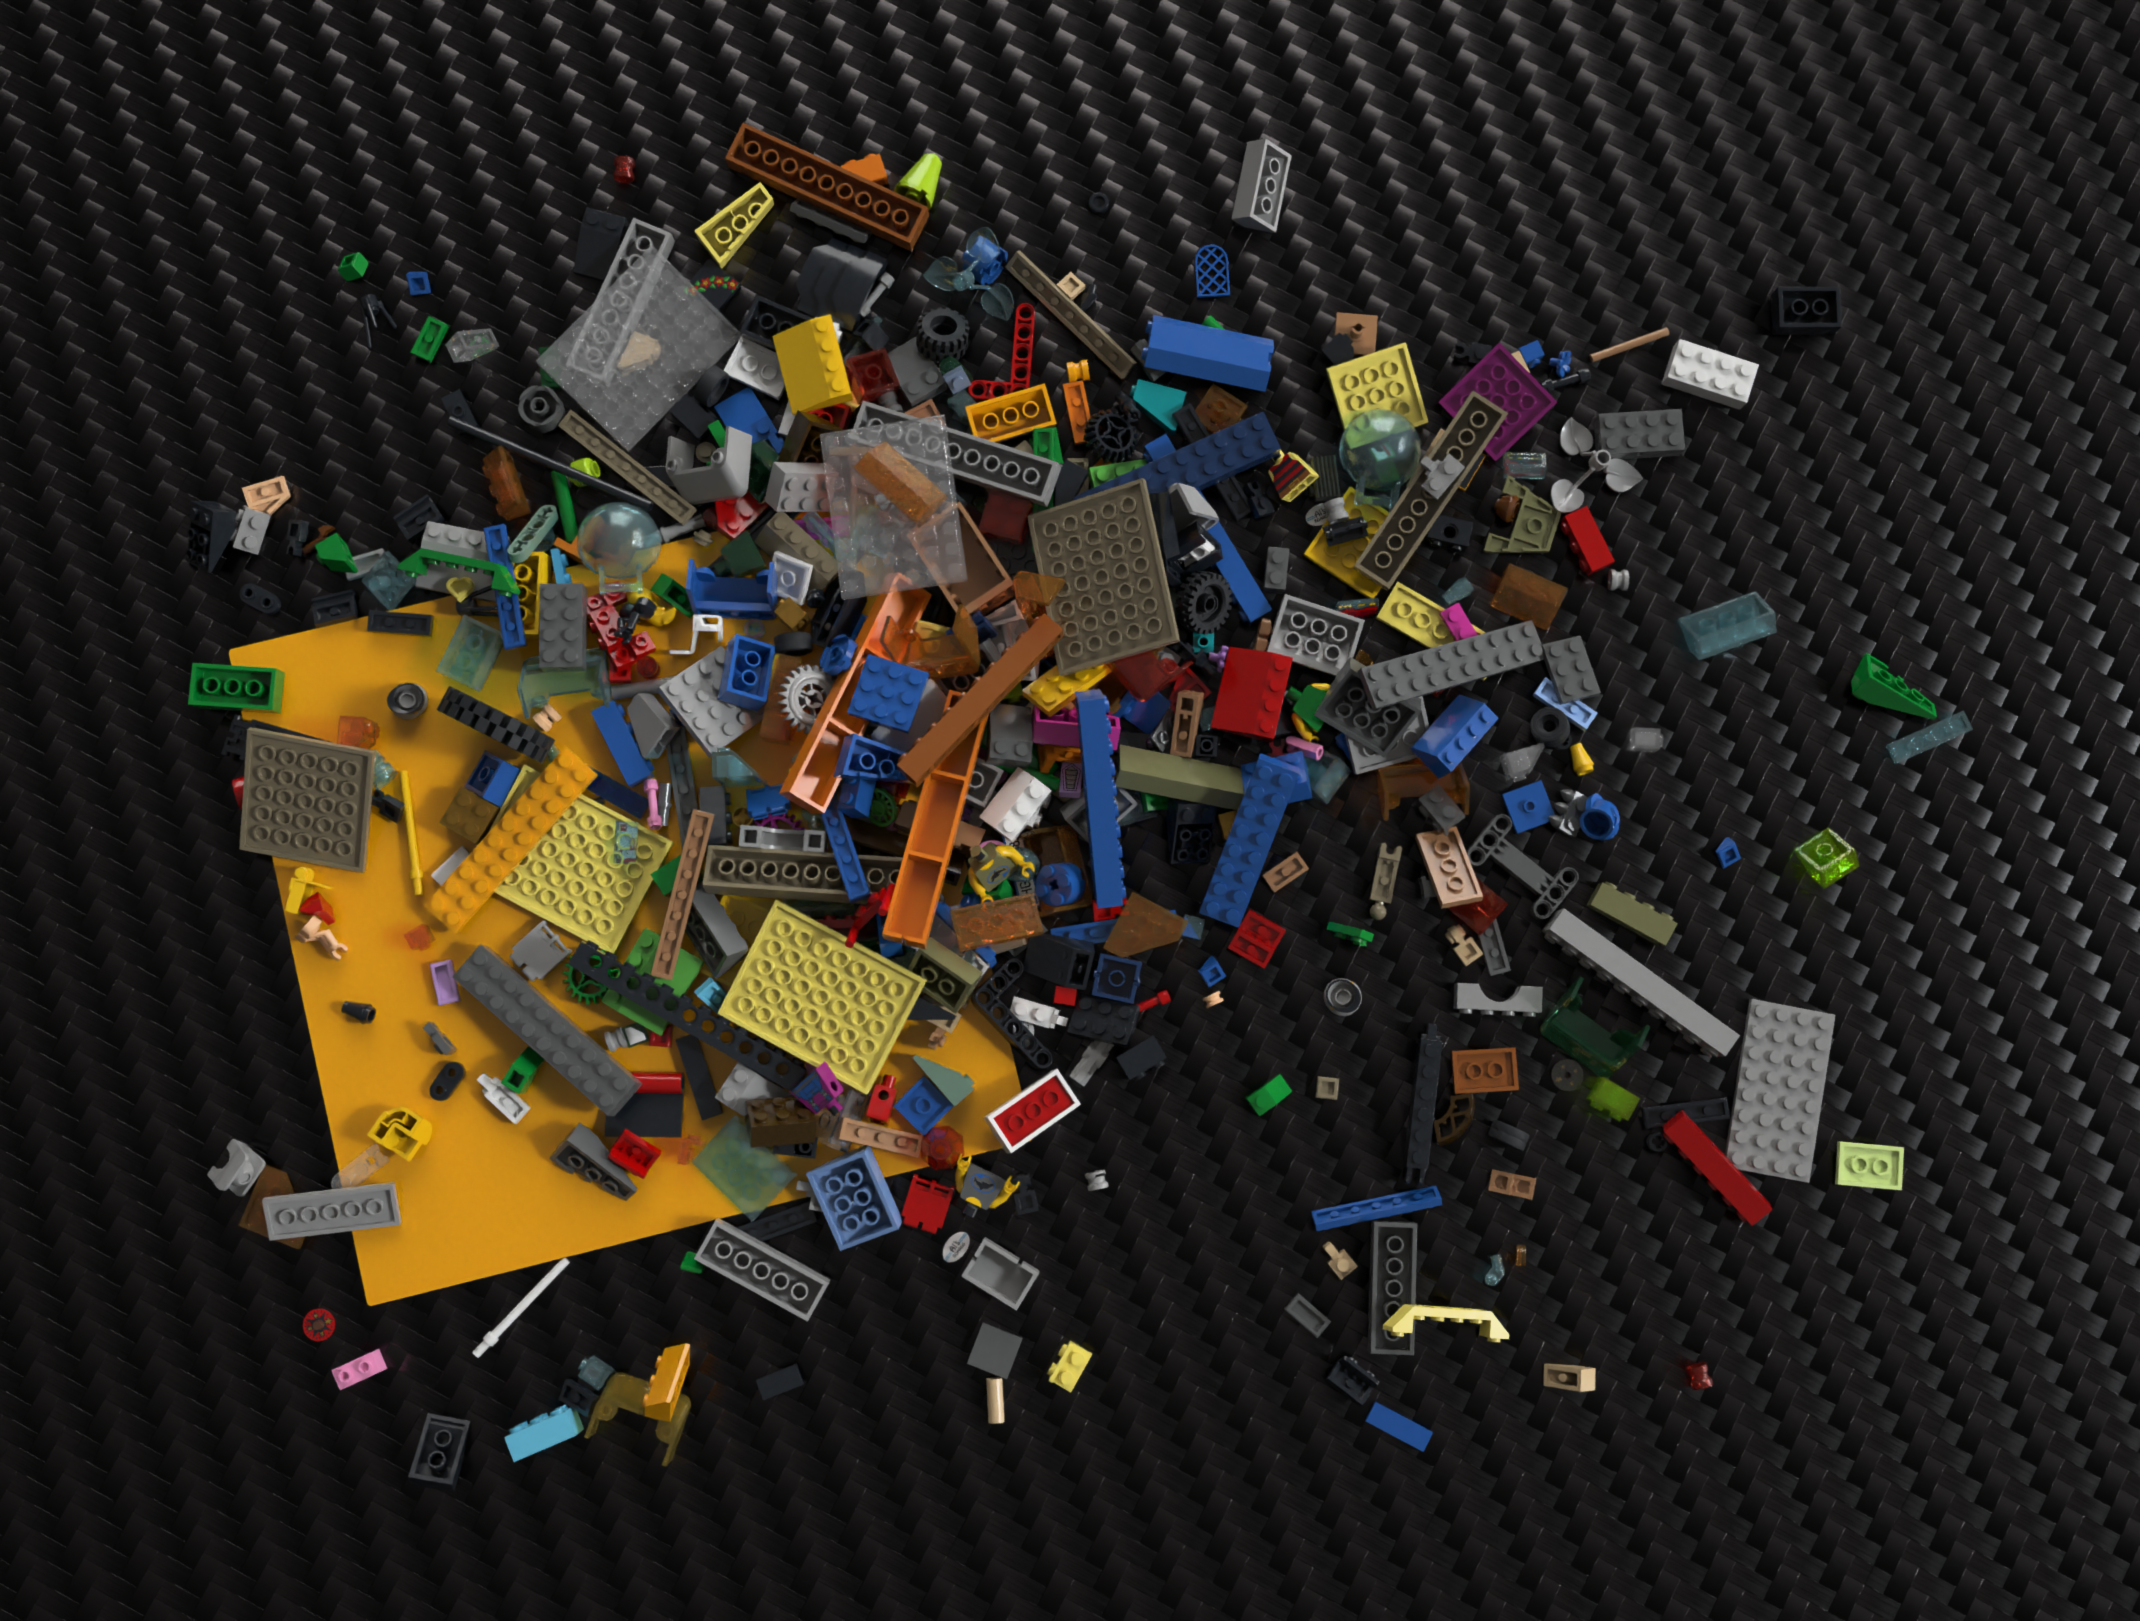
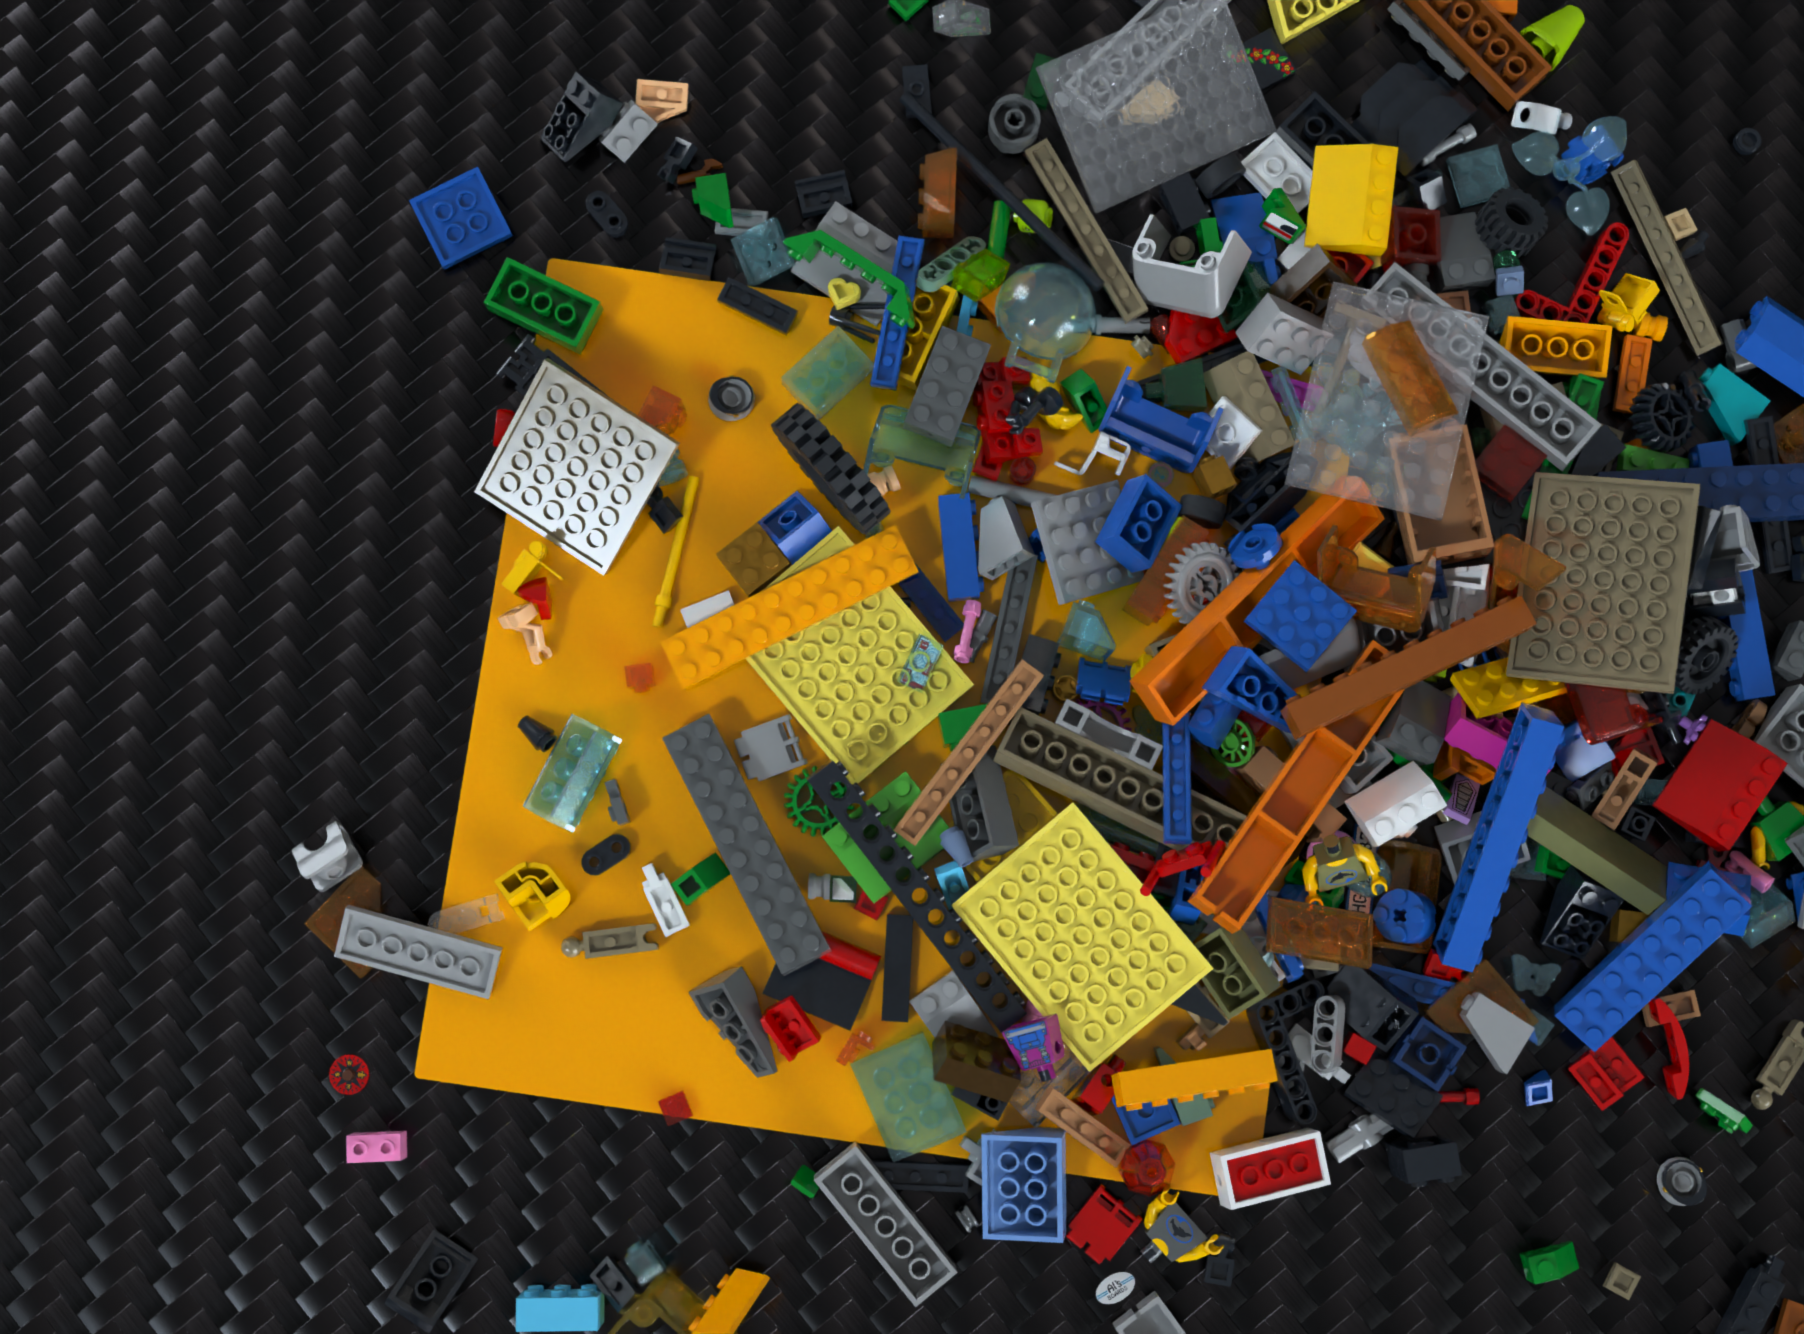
camera: 20 degrees right, 0 degrees up
lavender tile [430,959,461,1006] -> none
white bar [472,1258,570,1358] -> none
light grey wheel [1085,1169,1109,1191] -> none
light nougat bush [1203,991,1224,1008] -> none
none -> blue plate [409,167,513,270]
none -> clear light blue slope [523,714,622,833]
none -> dark tan plate [561,923,659,959]
none -> clear red plate [658,1090,693,1126]
none -> sand blue cone [939,826,974,868]
none -> clear neon green brick [951,248,1010,302]
none -> dark grey bush [955,1205,980,1233]
none -> light orange brick [1111,1049,1278,1111]
none -> green slope [1259,188,1306,244]
none -> light grey beam [1310,995,1346,1074]
none -> clear light blue plate [1446,144,1510,208]
none -> light grey slope [1459,992,1535,1074]
none -> white bracket [1511,101,1572,134]
none -> clear light blue animal [1511,954,1561,996]
none -> yellow piece [1597,273,1660,332]
none -> red slope [1648,996,1689,1100]

